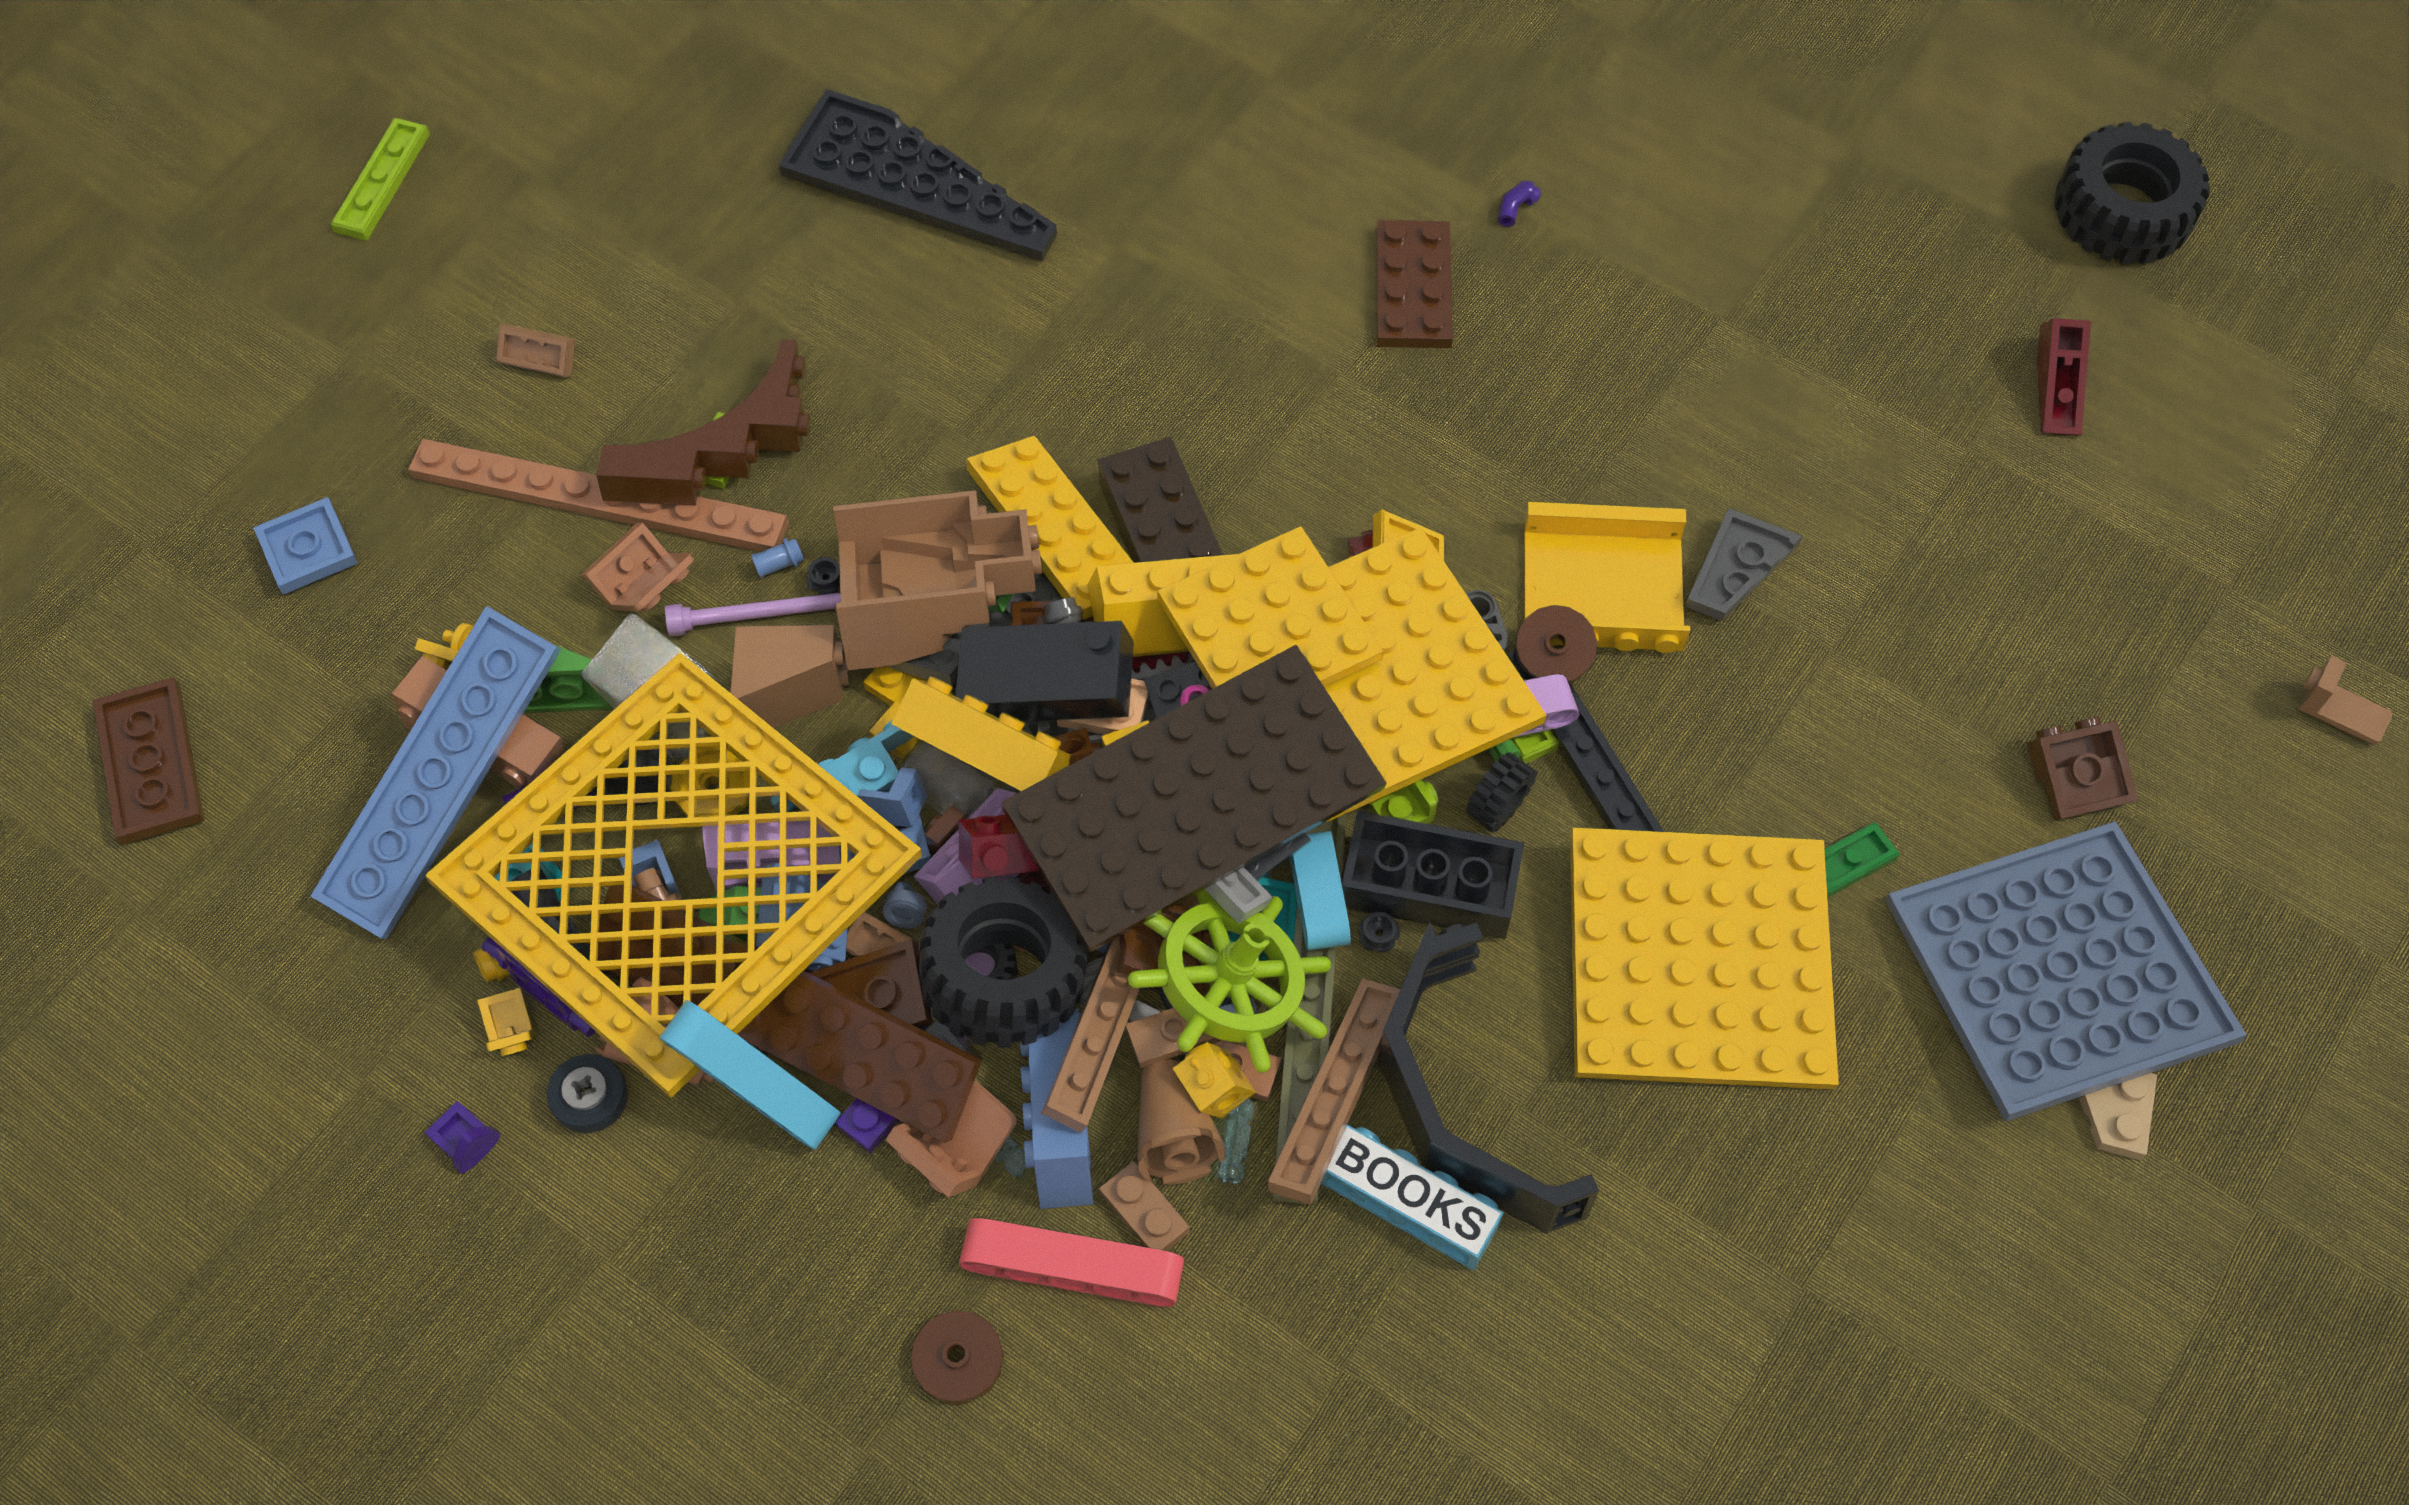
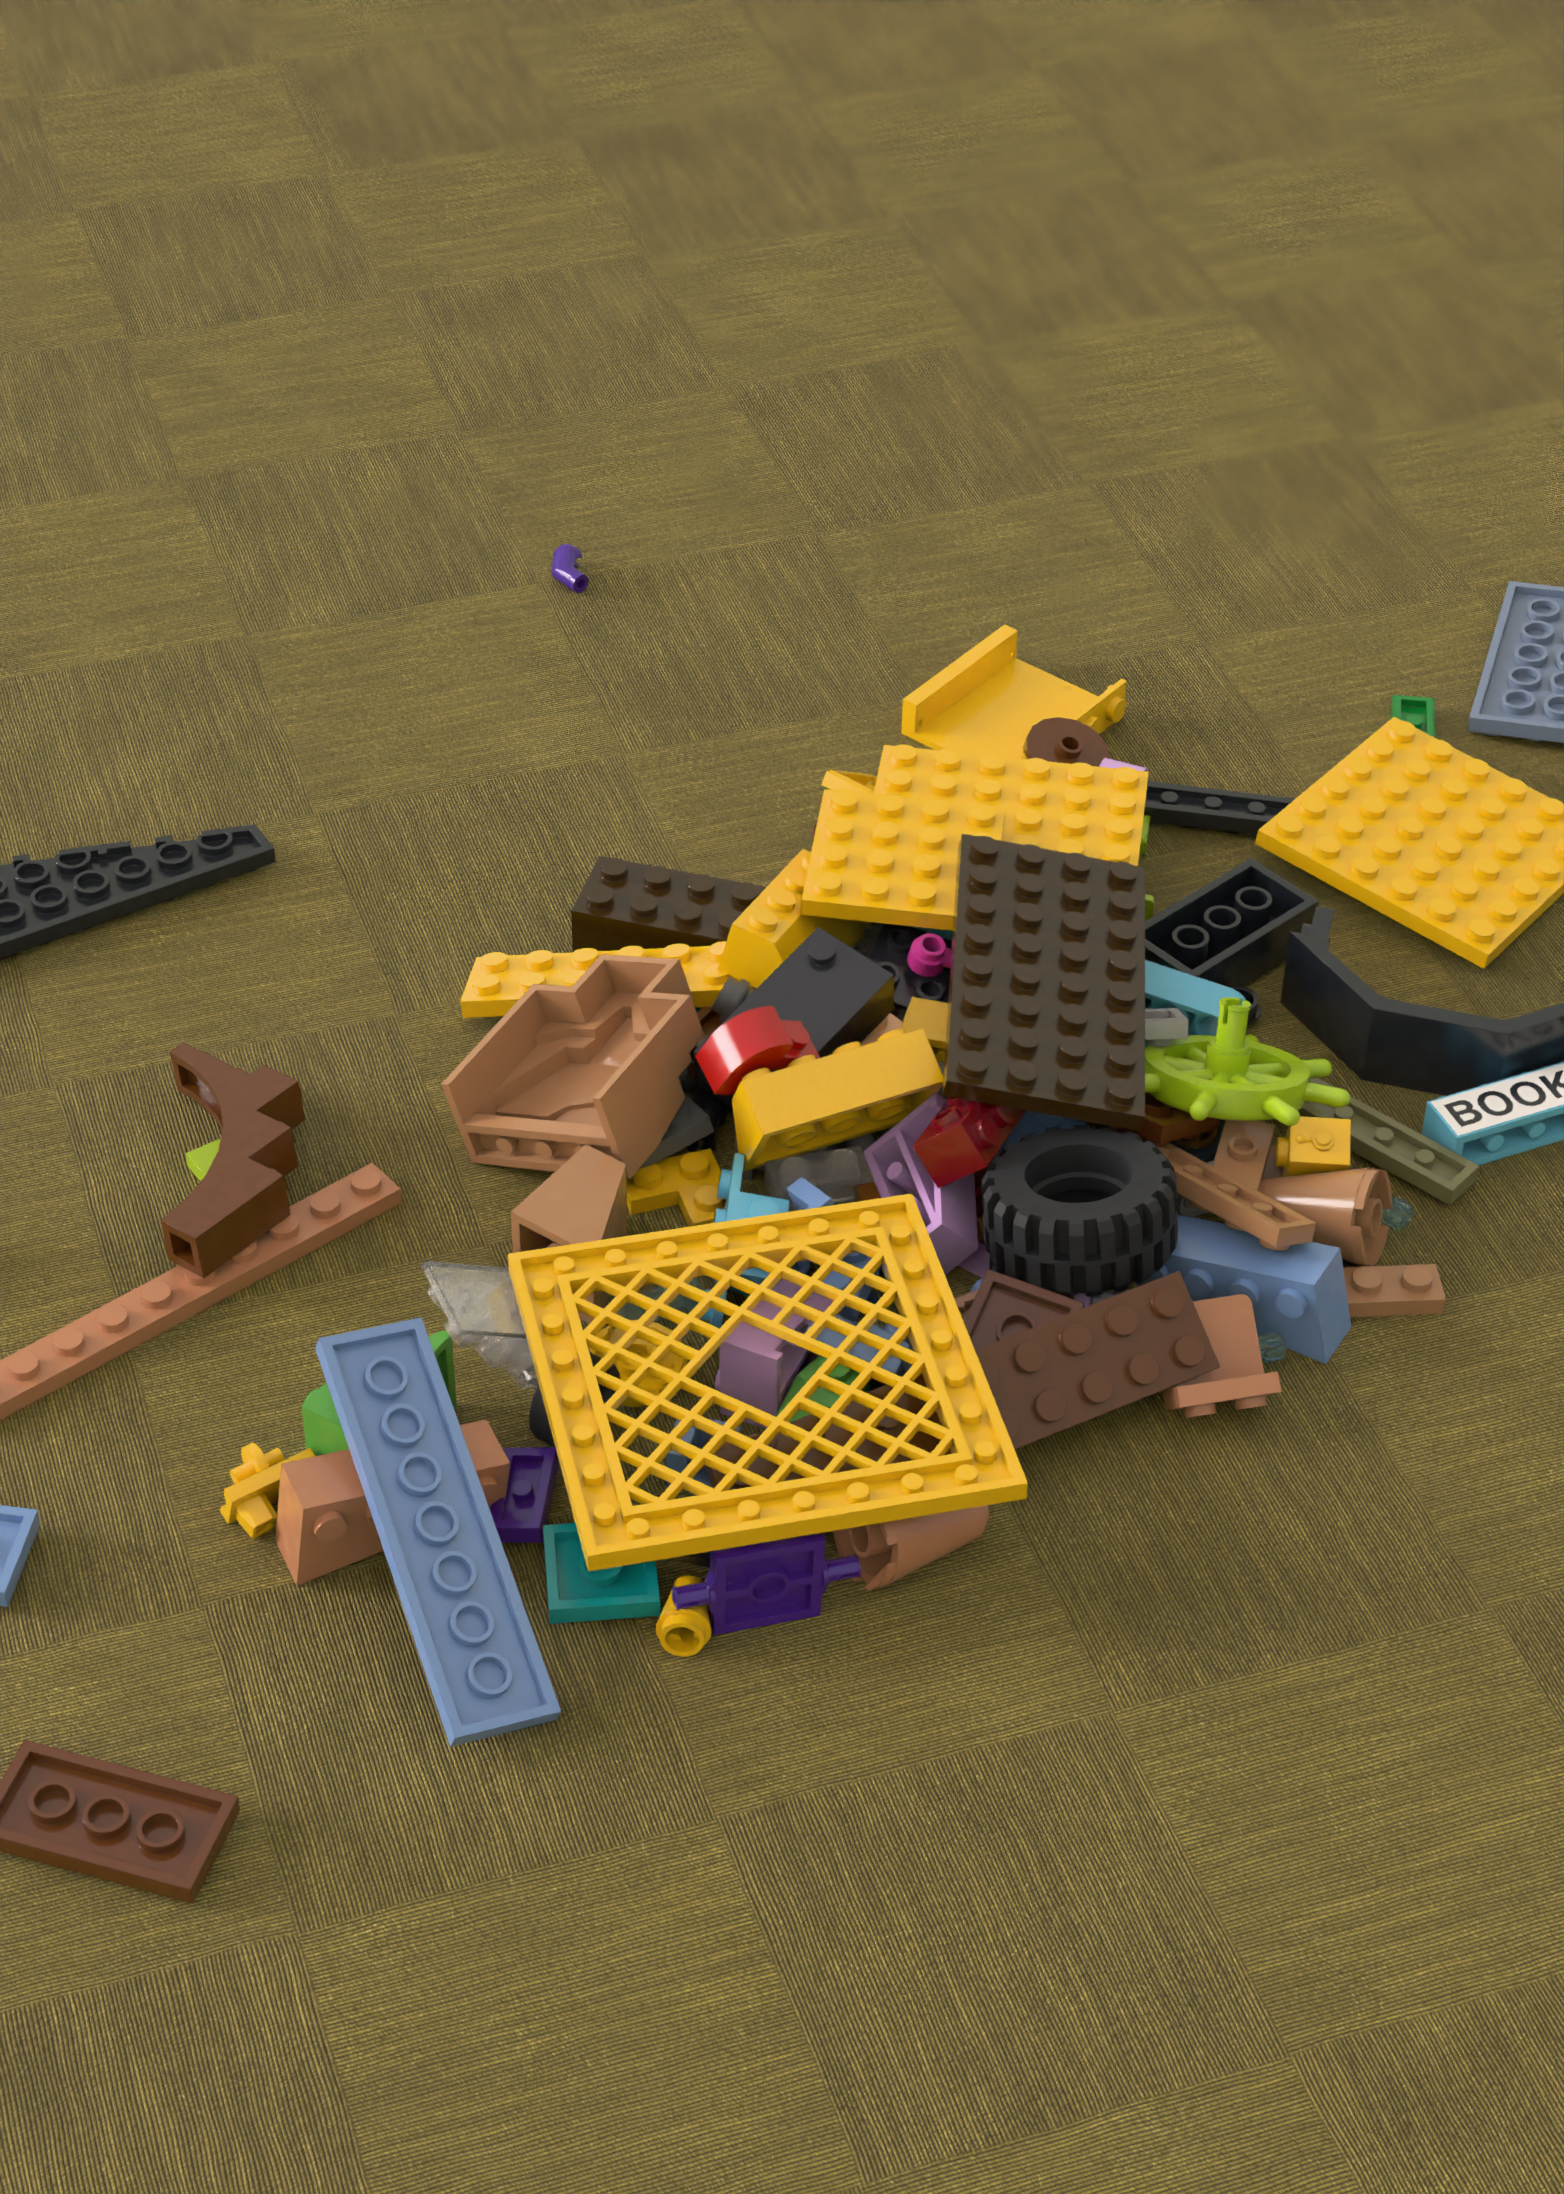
camera: 55 degrees left, 20 degrees down
dark purple tile [425,1101,500,1174] -> none
yellow bracket [477,987,536,1056] -> none
black wheel [546,1054,628,1134] -> none
nougat bracket [580,523,694,612] -> none
medium azure beam [659,1000,841,1150] -> none
lavender piece [665,593,841,637] -> none
medium blue pin [751,537,804,578] -> none
black plate [806,557,840,595] -> none
dark purple plate [835,1098,899,1154] -> none
reddish brown plate [911,1310,1004,1405] -> none
coral beam [959,1218,1184,1307] -> none
medium nougat plate [1268,978,1401,1205] -> none
reddish brown plate [1376,220,1453,348] -> none
black tyre [1466,752,1538,832] -> none
dark grey wing [1685,508,1802,621] -> none
reddish brown plate [2026,717,2139,820] -> none
dark red slope [2037,318,2091,436] -> none
black tyre [2054,122,2210,264] -> none
medium nougat bracket [2299,655,2393,745] -> none
none -> red brick [695,1006,820,1095]

